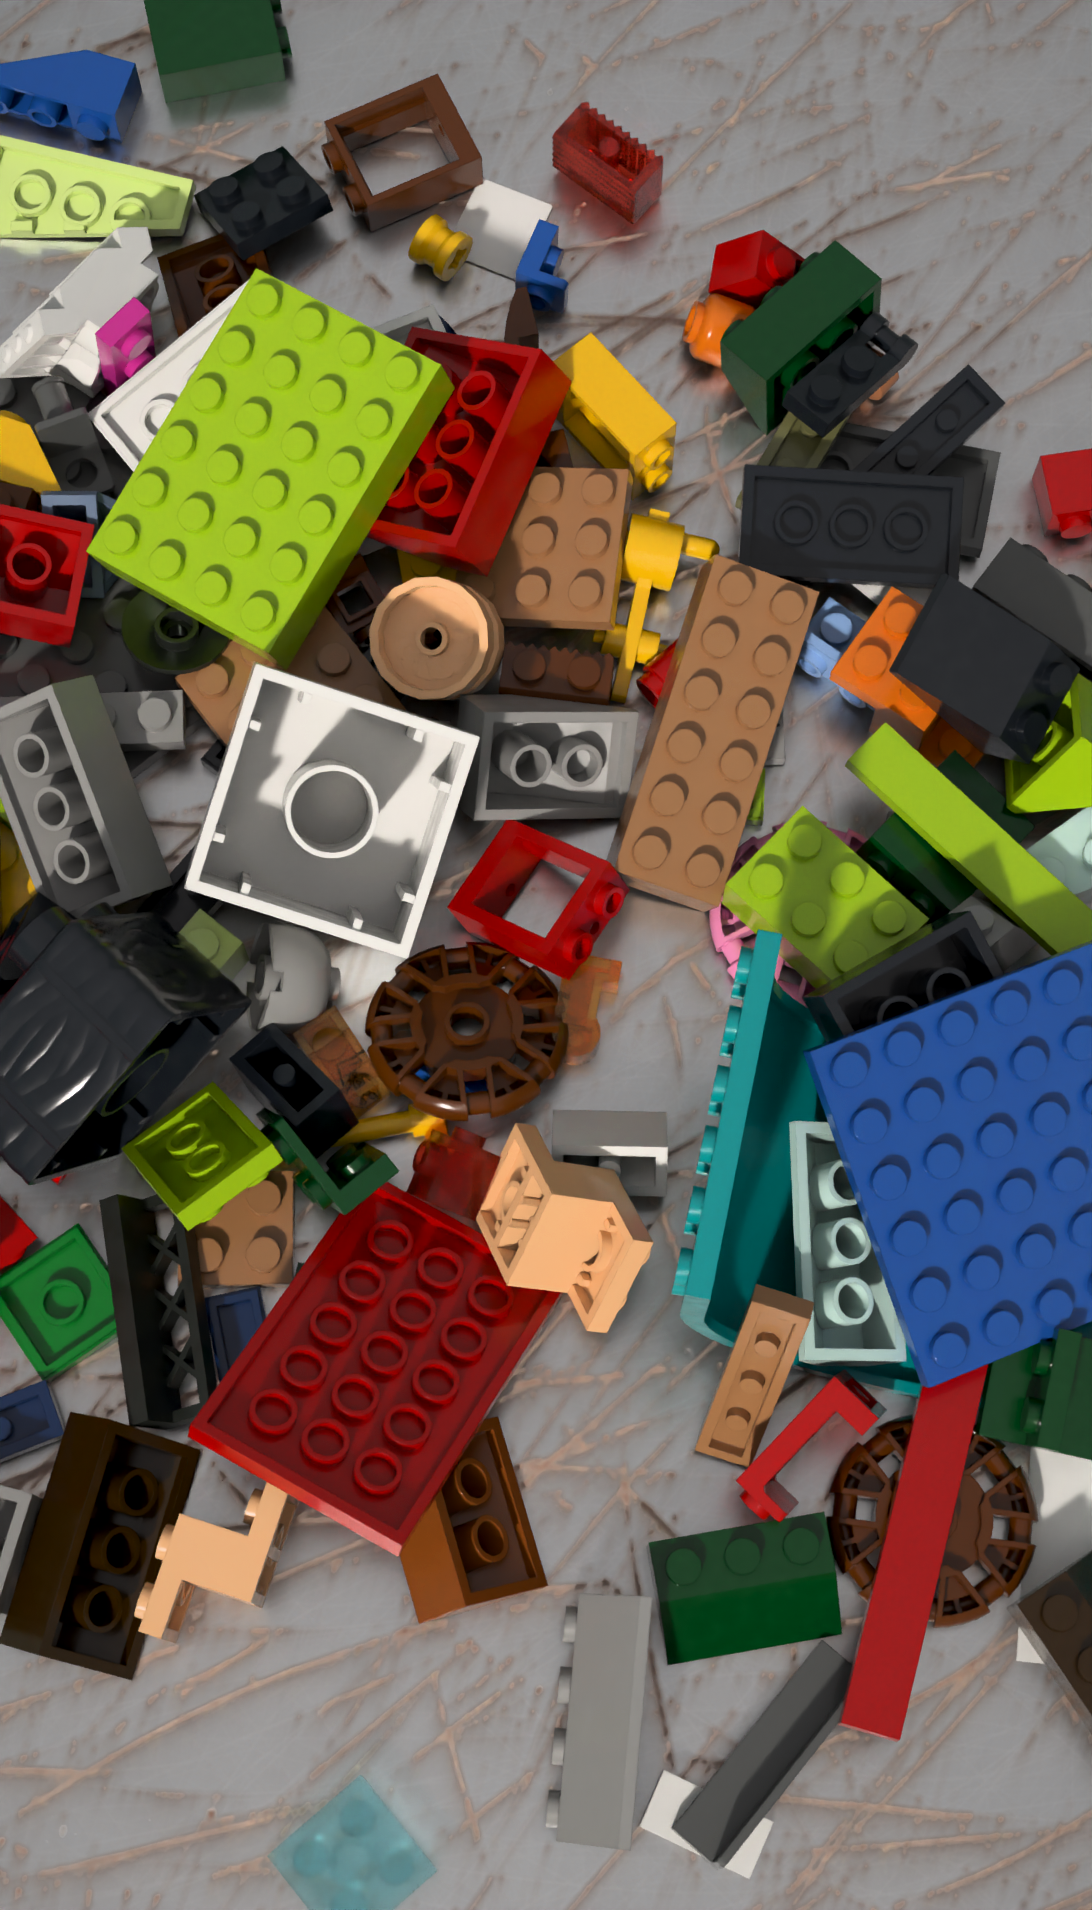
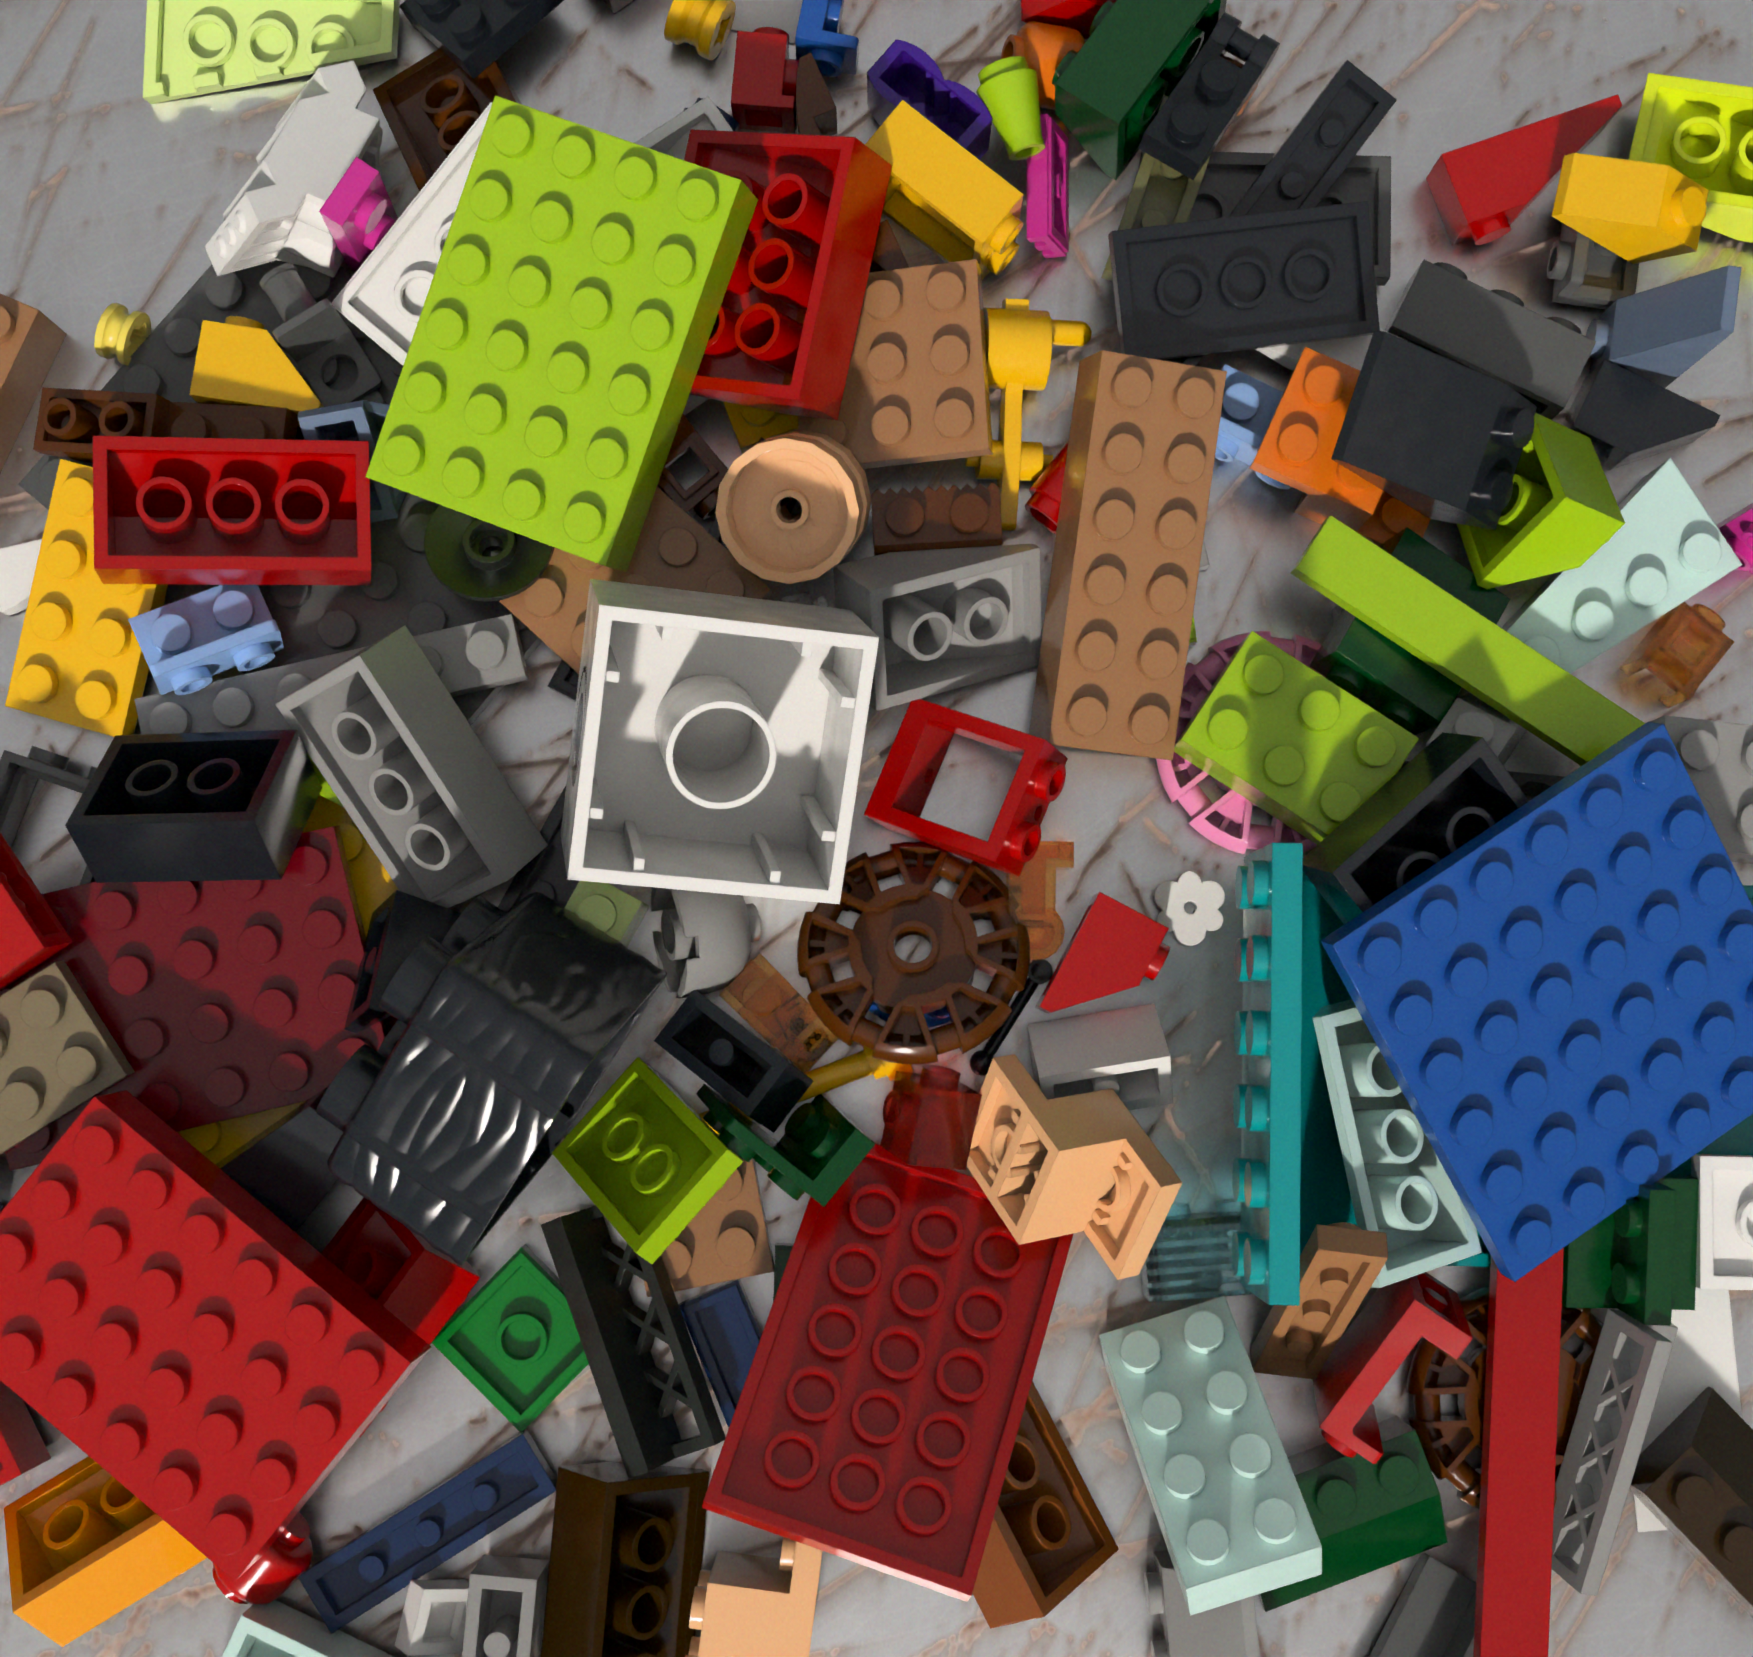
camera: 10 degrees left, 10 degrees up
none -> red brick [731,27,799,133]
none -> dark purple brick [867,40,992,160]
none -> black hinge [970,959,1053,1076]
none -> lime cone [976,56,1045,161]
none -> dark pink tile [1027,114,1069,259]
none -> red slope [1035,892,1171,1013]
none -> light aqua brick [1099,1296,1322,1616]
none -> clear light blue brick [1141,1198,1253,1302]
none -> white plant [1154,871,1225,946]
none -> light grey fence [1552,1309,1678,1596]

